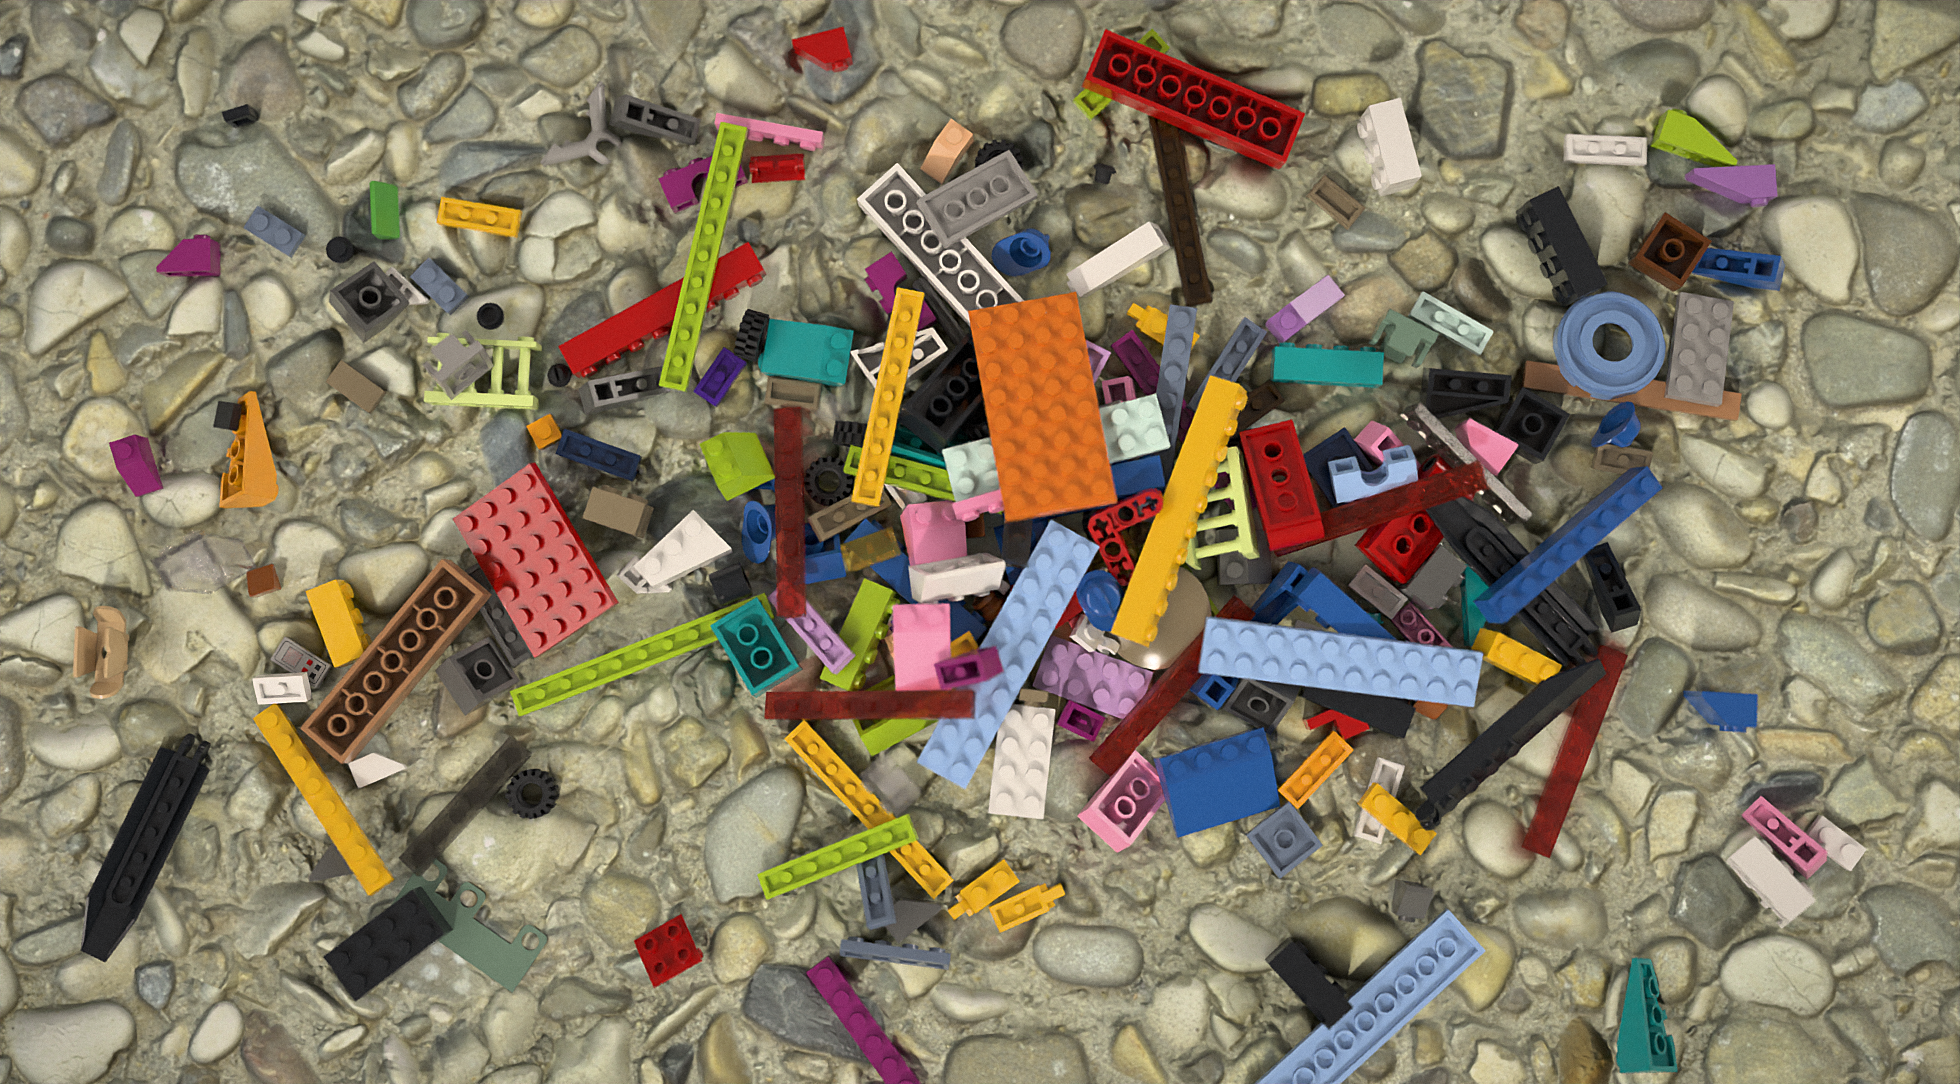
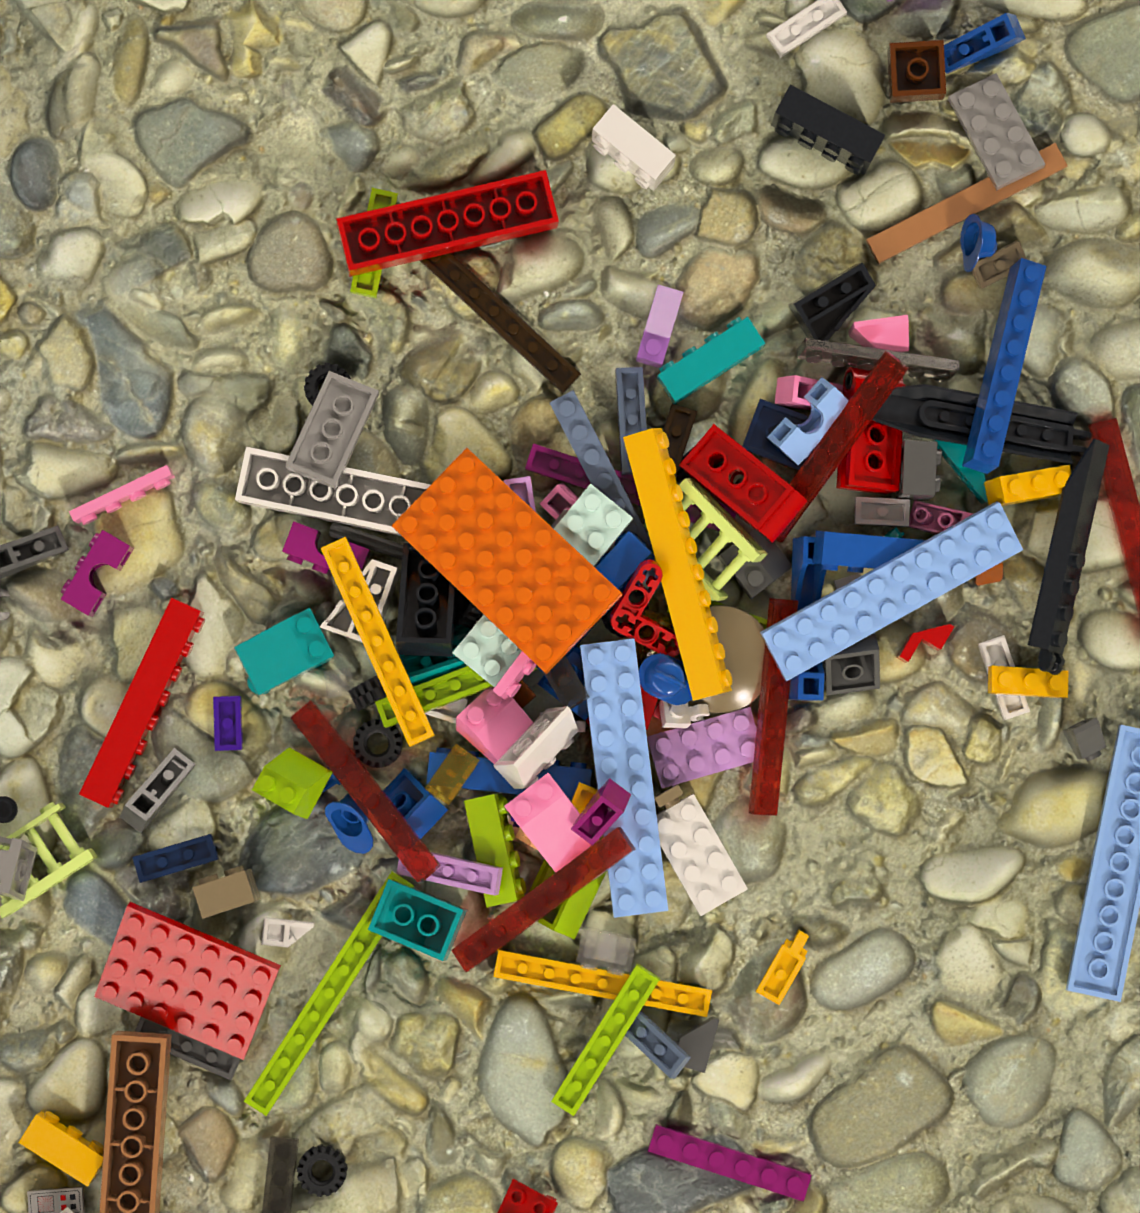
camera: 40 degrees left, 0 degrees up
dark grey slope [435,636,520,716] -> none
light orange plate [526,413,562,451] -> none
black piece [547,363,572,387] -> none
white wedge [633,510,733,590] -> none
lime plate [659,122,748,393] -> none
black piece [709,562,753,607] -> none
black tyre [734,309,770,362] -> none
red hinge [749,153,805,183] -> none
dark tan tile [764,376,822,411] -> none
red slope [792,26,853,72] -> none
dark tan plate [808,489,892,543] -> none
sand blue plate [840,937,951,970] -> none
light nougat slope [920,119,973,185] -> none
yellow hinge [948,859,1020,920] -> none
dark orange wheel [972,590,1005,621] -> none
blue piece [992,228,1051,277] -> none
magenta slope [1056,699,1106,742] -> none
white slope [1067,222,1172,298] -> none
bright pink slope [1077,750,1165,853] -> none
black piece [1093,163,1117,185] -> none
yellow hinge [1127,303,1200,349] -> none
blue slope [1153,728,1280,838] -> none
sand blue plate [1245,801,1323,879] -> none
black wedge [1264,937,1354,1030] -> none
light orange plate [1277,730,1354,809] -> none
black brick [1298,685,1416,739] -> none
dark tan tile [1306,174,1366,230] -> none
sand green panel [1368,309,1439,368] -> none
light aqua plate [1408,292,1494,356] -> none
black brick [1492,387,1570,464] -> none
medium blue piece [1553,291,1666,400] -> none
black slope [1583,542,1642,633] -> none

